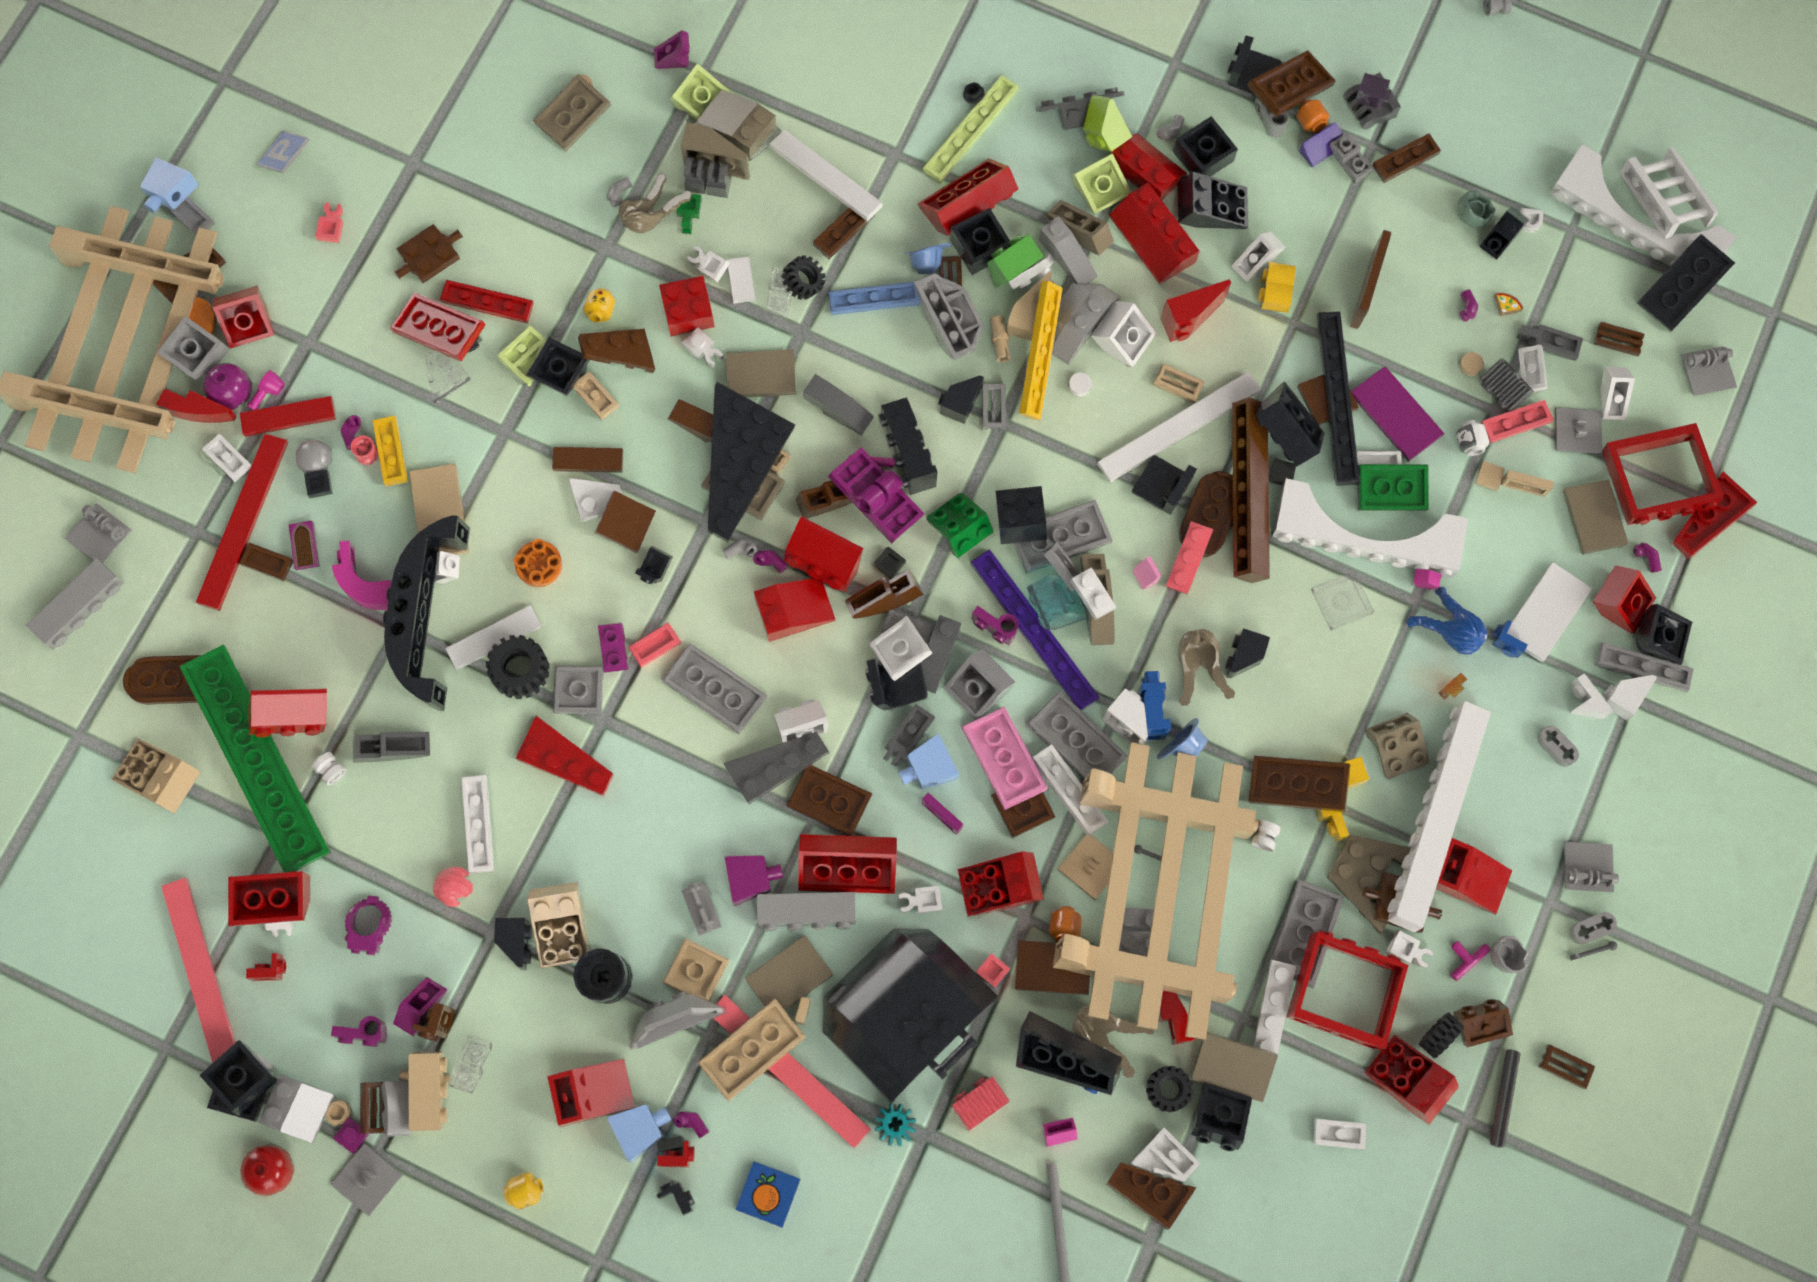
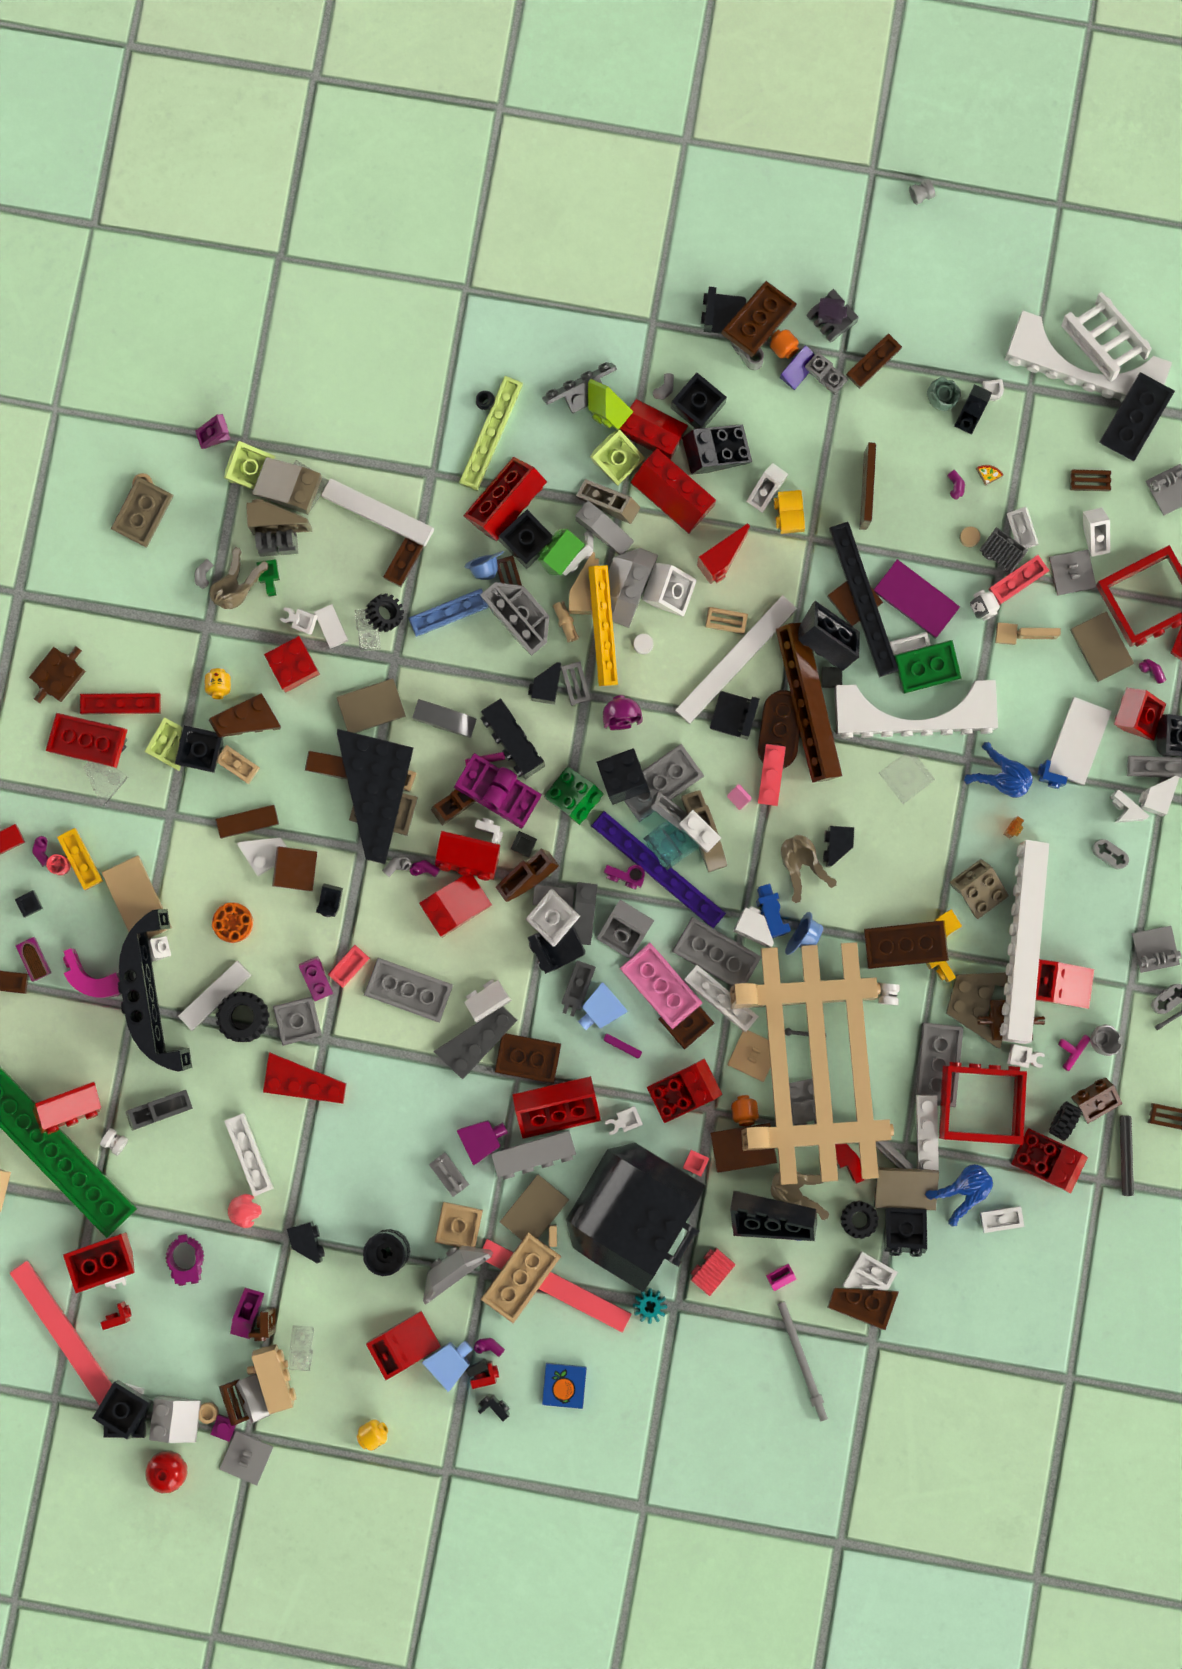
camera: 10 degrees left, 10 degrees up
light grey hair [296,440,332,473] -> none
magenta plate [331,1016,387,1047] -> none
tan slope [527,882,588,968] -> none
white plate [682,328,723,368] -> none
dark pink piece [1414,569,1441,590] -> none
dark grey hinge [1516,324,1583,361] -> none
none -> white bracket [475,818,503,844]
none -> magenta cylinder [603,695,643,730]
none -> light grey axle [876,1141,913,1169]
none -> blue hair [925,1164,993,1227]

